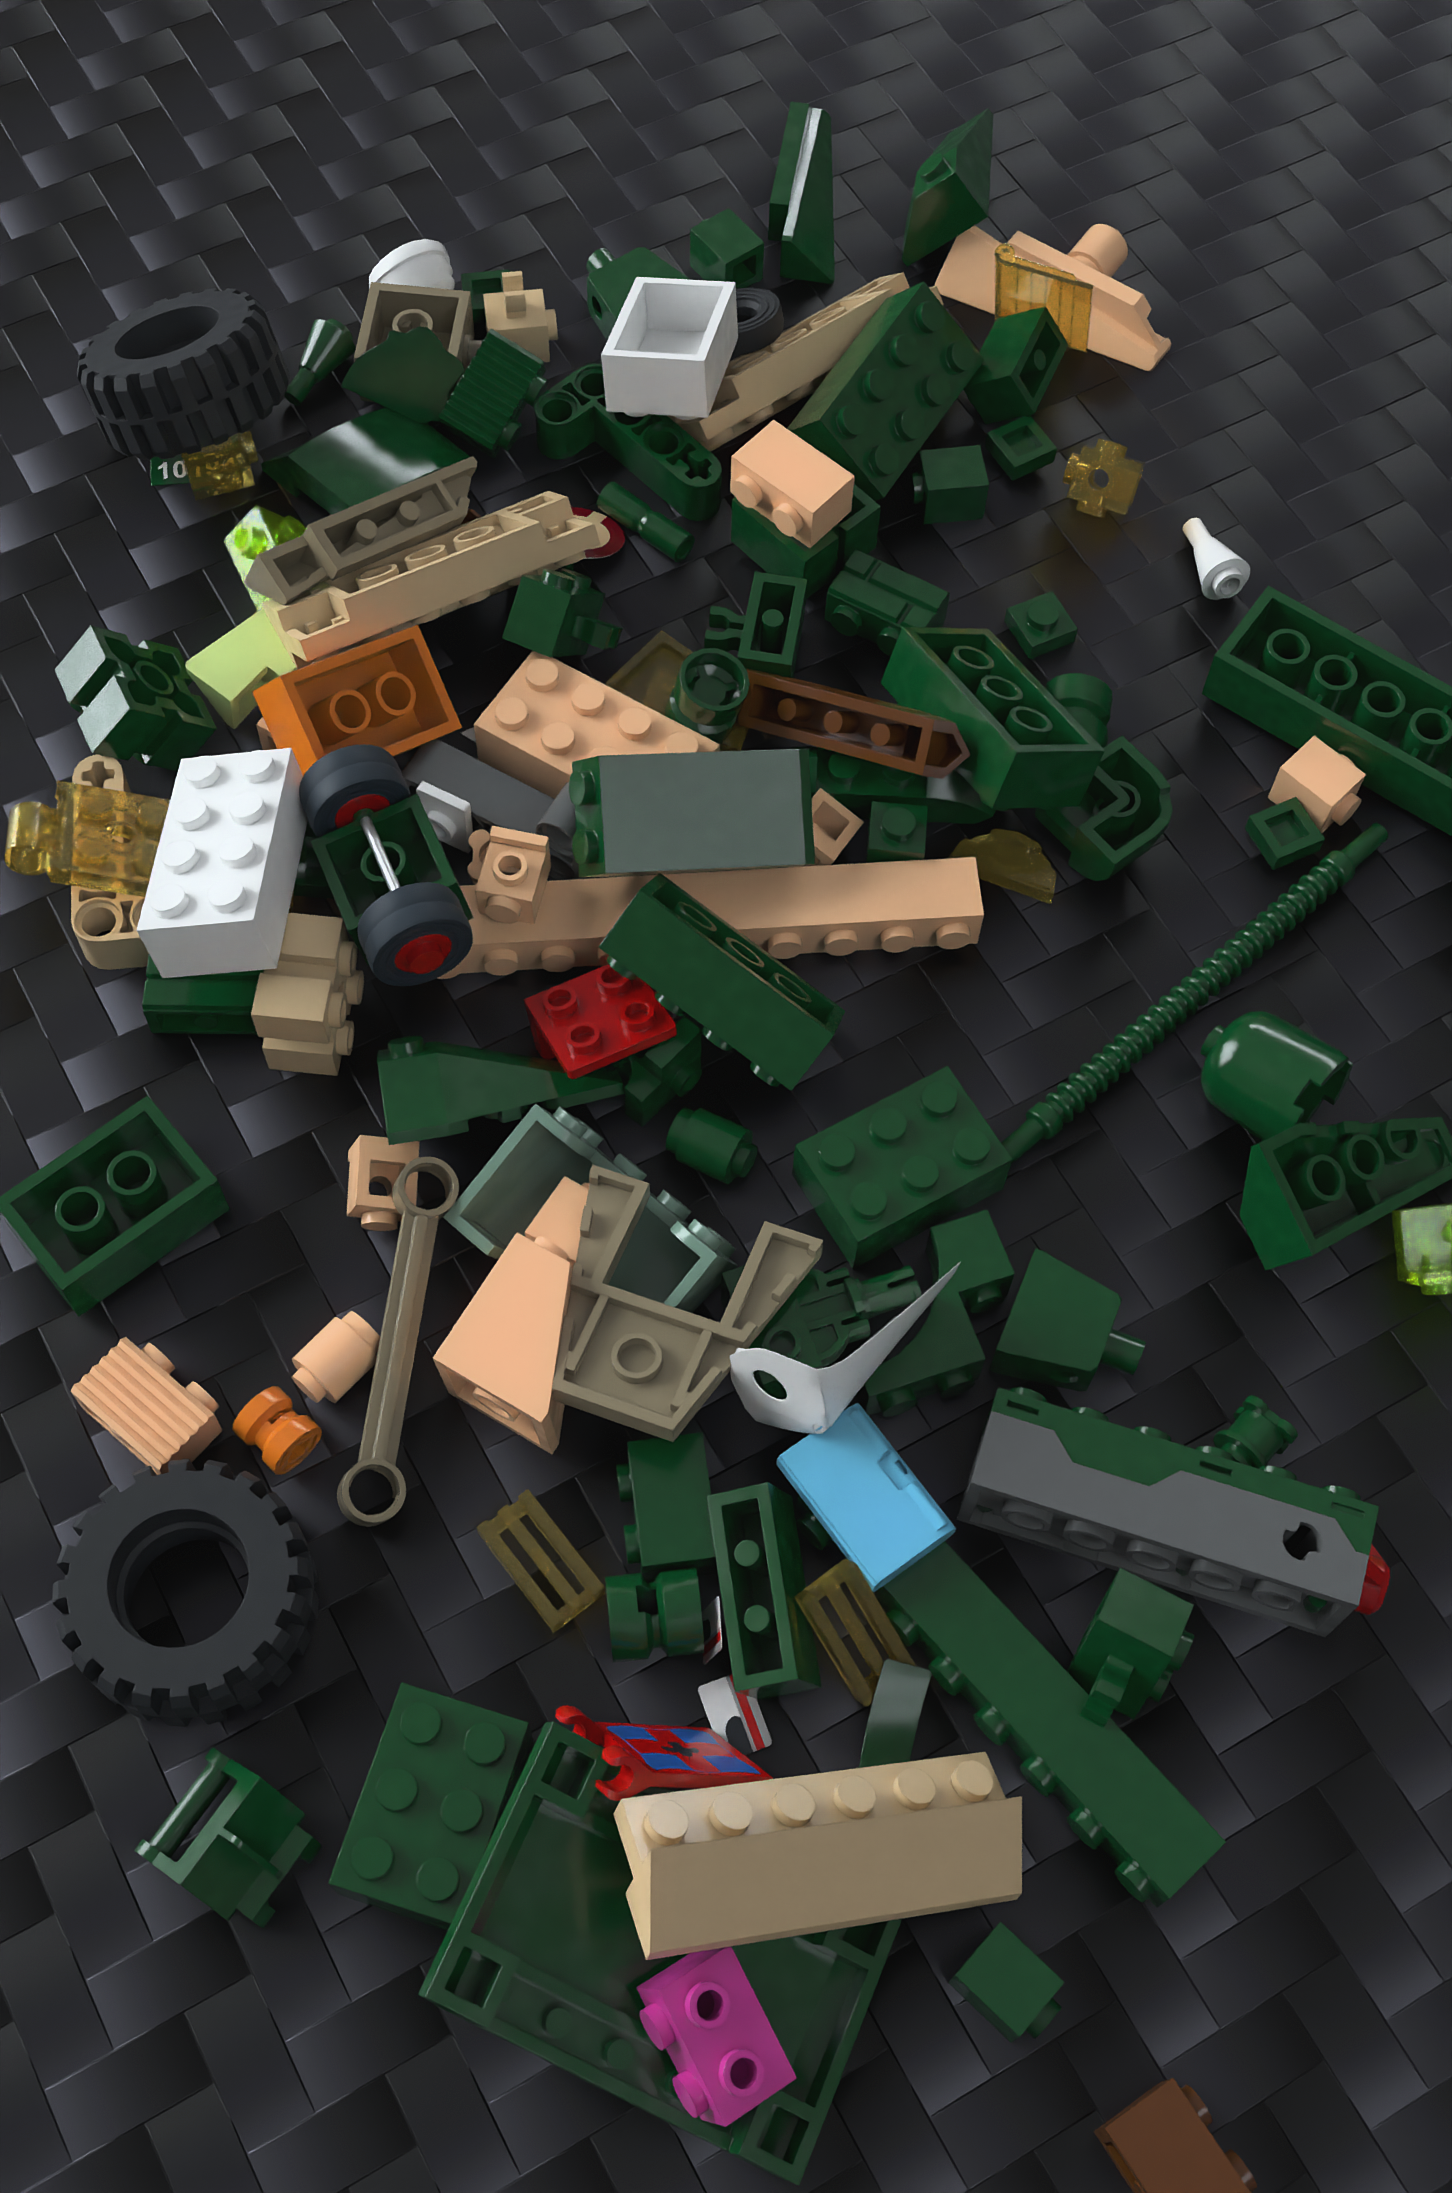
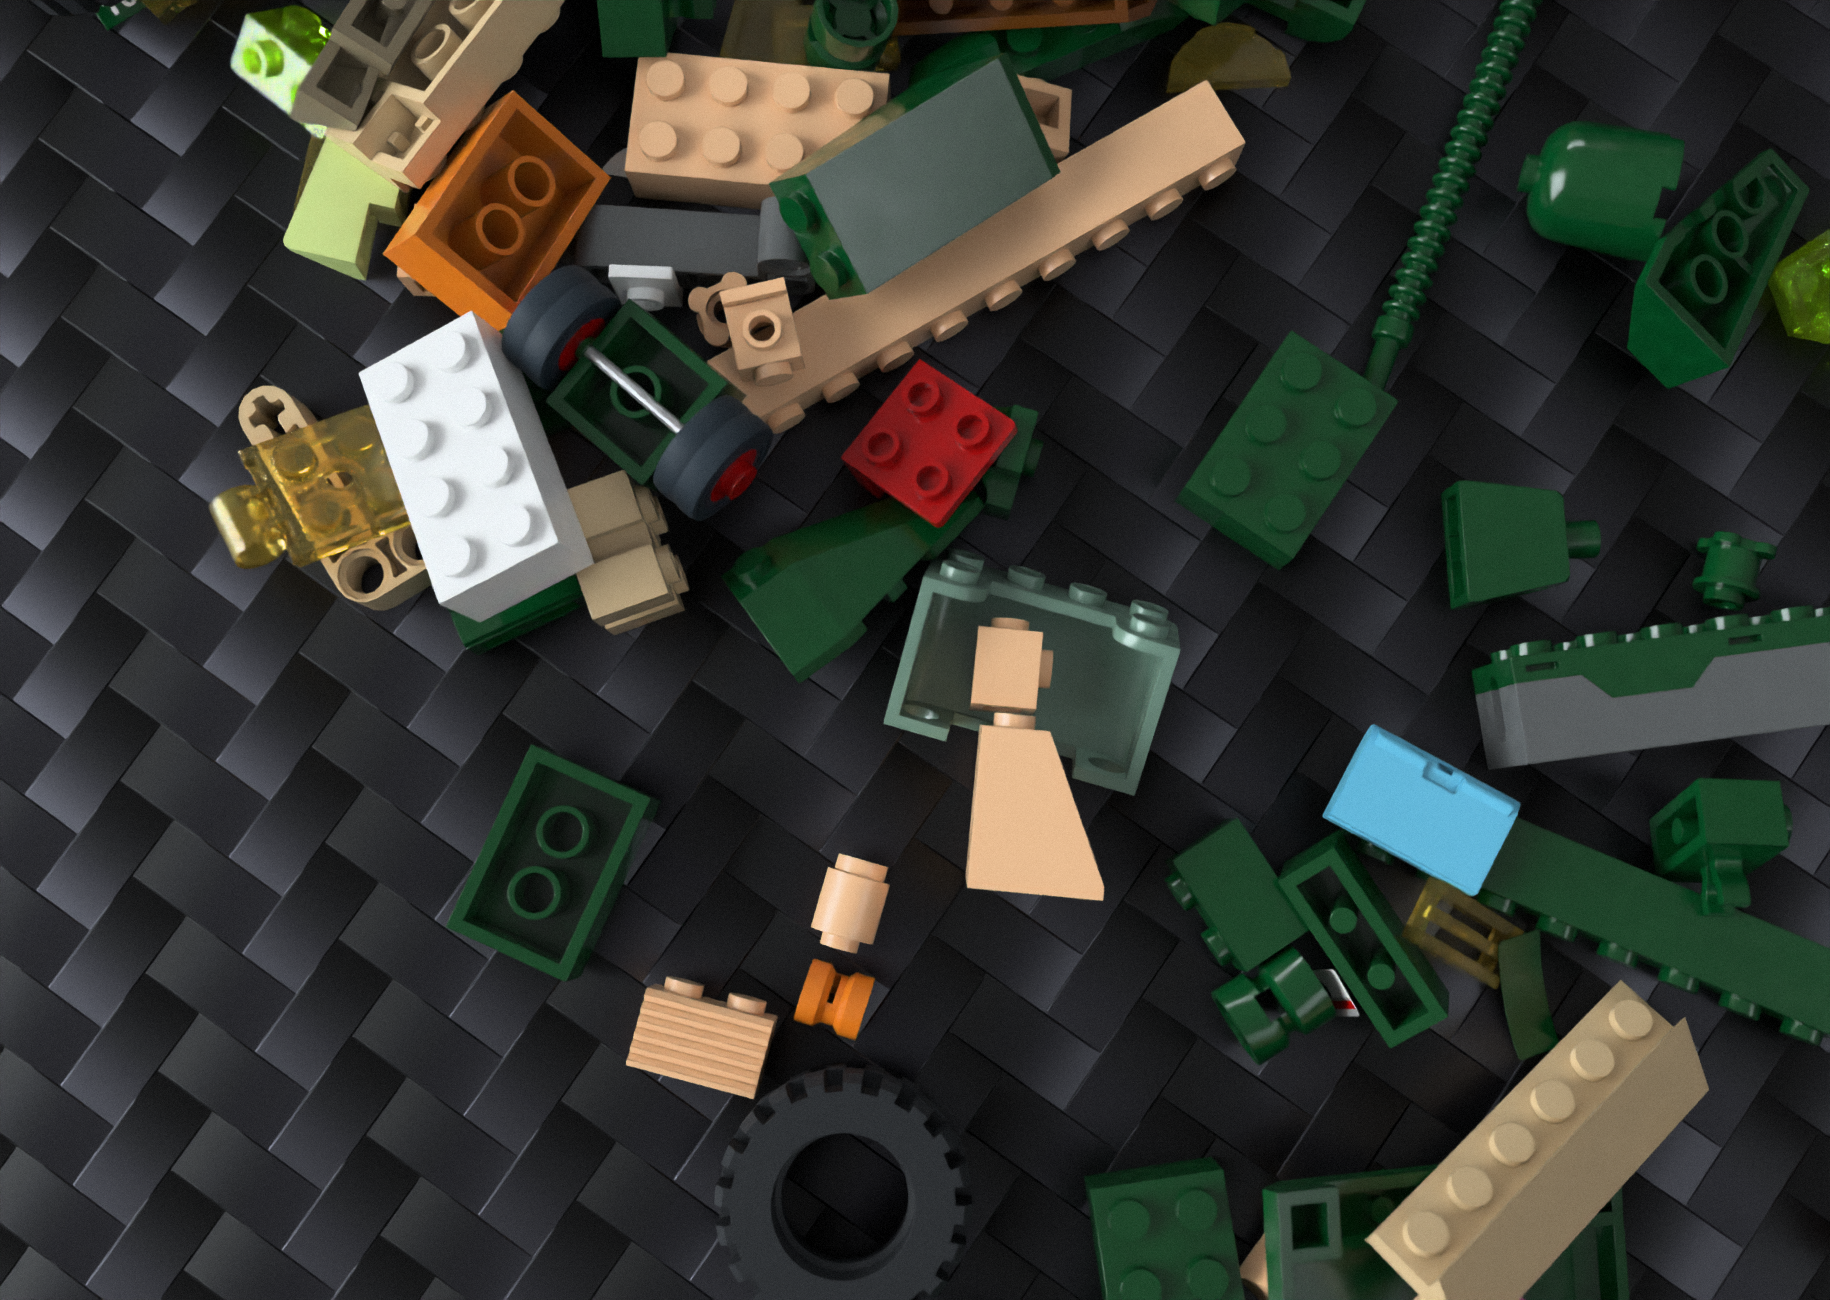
camera: 20 degrees left, 20 degrees up
dark green brick [55,625,217,771] -> none
dark tan piece [337,1157,459,1527] -> none
light nougat brick [347,1135,419,1231] -> none
clear yellow tile [477,1489,605,1633] -> none
dark tan wing [552,1165,823,1442] -> none
red flag [555,1705,773,1801] -> none
dark green brick [598,873,845,1091] -> none
dark green brick [665,1107,758,1184] -> none
sticker [698,1674,772,1755] -> none
dark green brick [720,1265,921,1400] -> none
white piece [730,1262,960,1434] -> none
dark green arch [856,1210,1015,1417] -> none
dark green brick [865,801,928,863] -> none
dark green brick [948,1922,1065,2043] -> none

